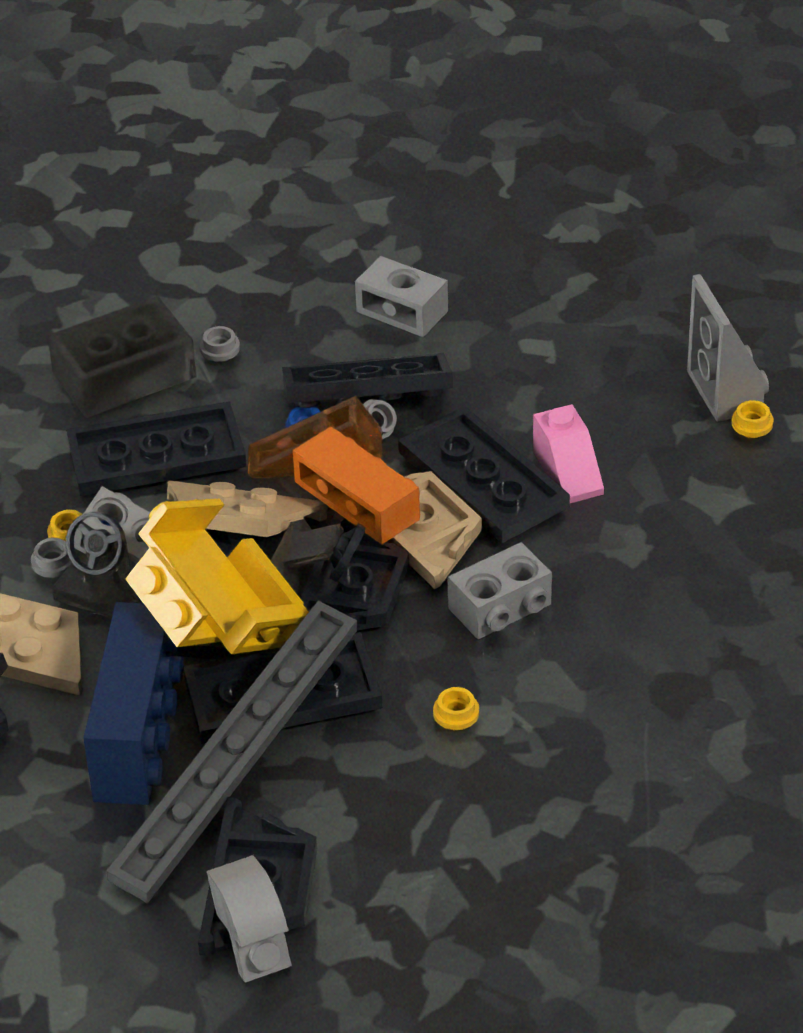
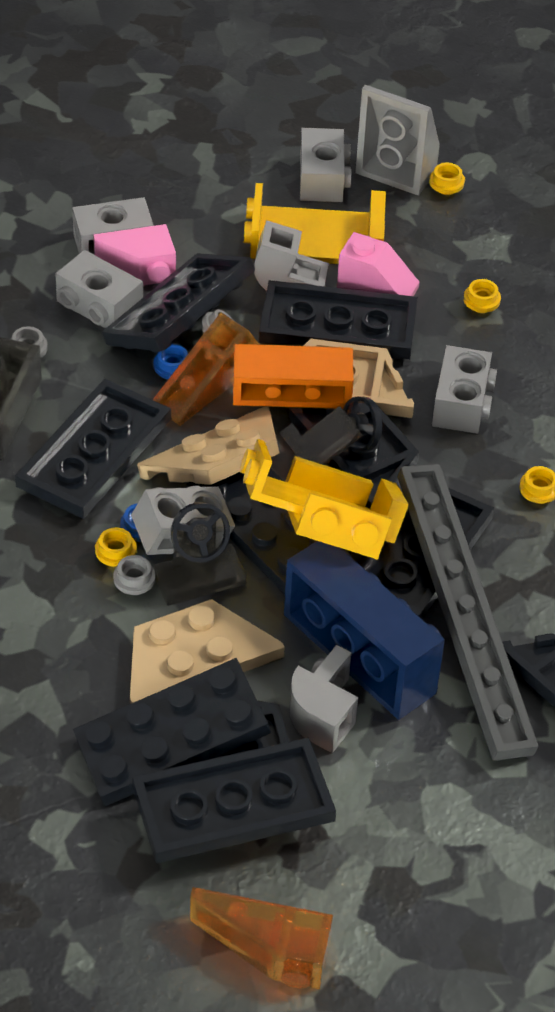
camera: 50 degrees left, 5 degrees up
none -> light grey brick [55,250,143,328]
none -> bright pink slope [94,224,176,286]
none -> yellow panel [244,183,386,264]
none -> light grey brick [254,220,329,291]
none -> light grey brick [290,645,358,753]
none -> light grey brick [300,128,351,202]
none -> yellow plate [463,279,501,313]

